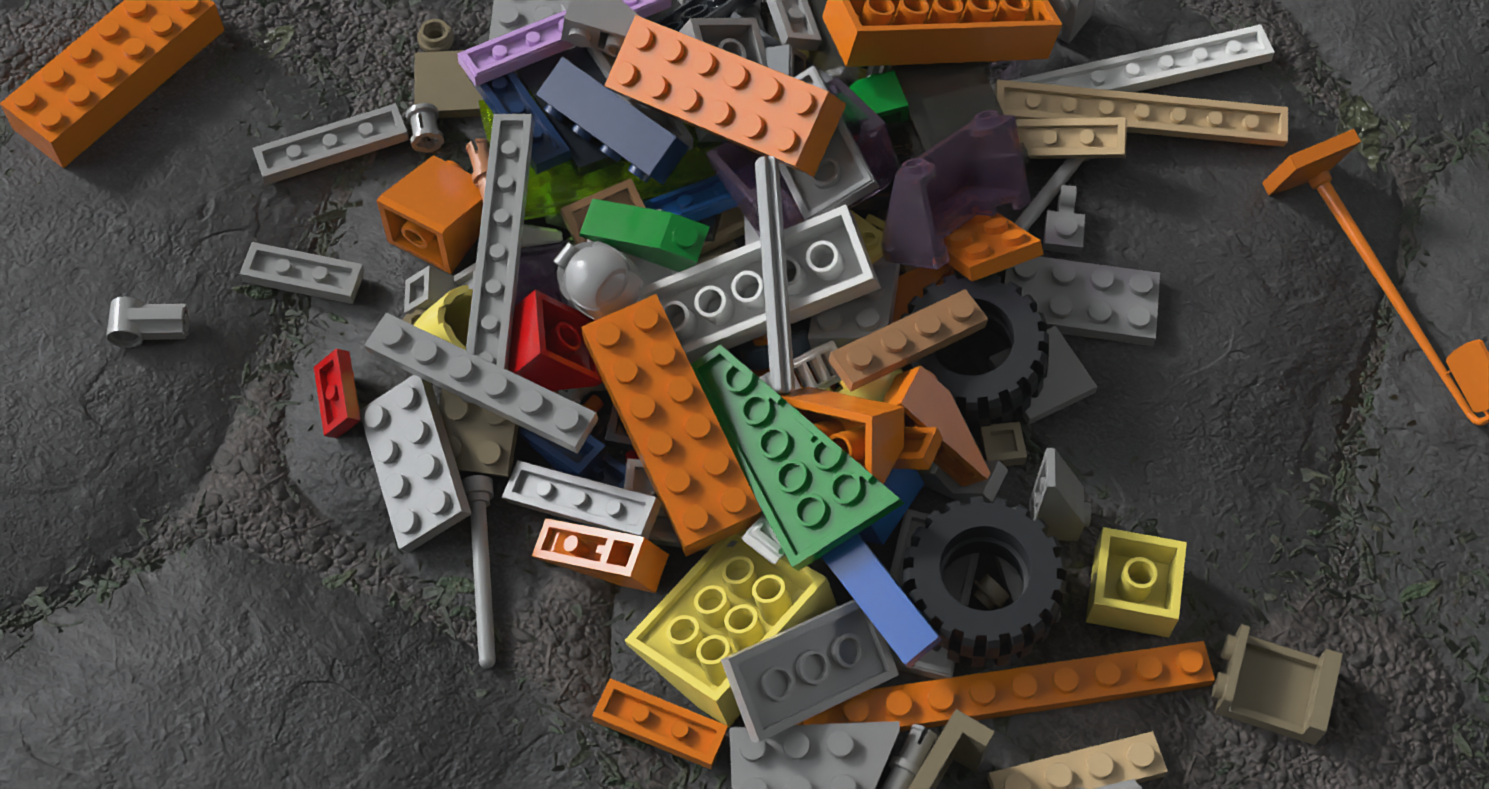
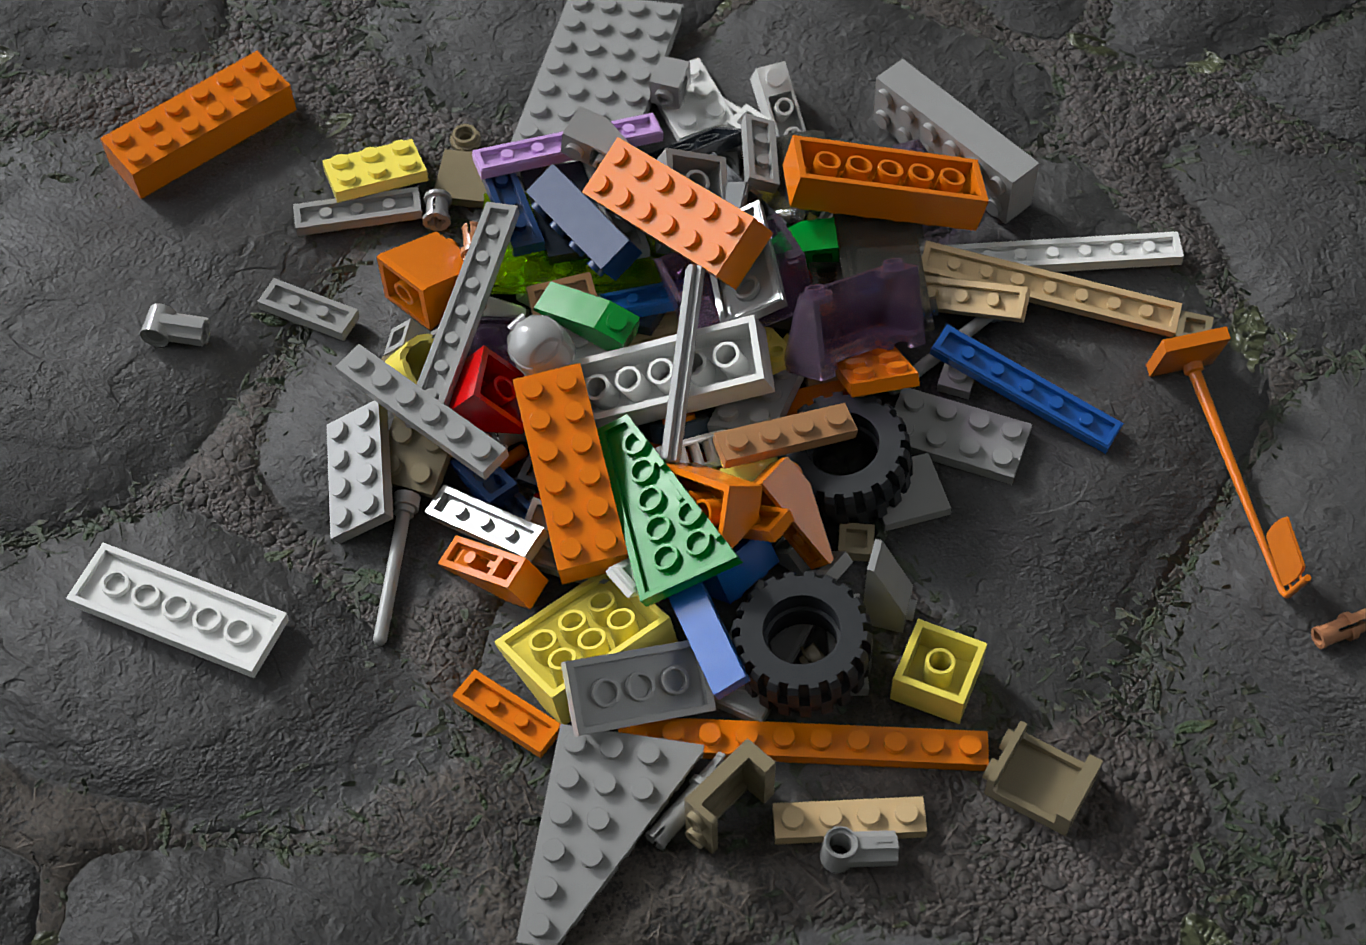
camera: 15 degrees right, 5 degrees down
red plate [314,348,361,439] -> none
none -> white plate [66,542,289,678]
none -> light yellow plate [322,139,429,203]
none -> blue tile [929,324,1124,454]
none -> dark tan plate [1175,310,1214,337]

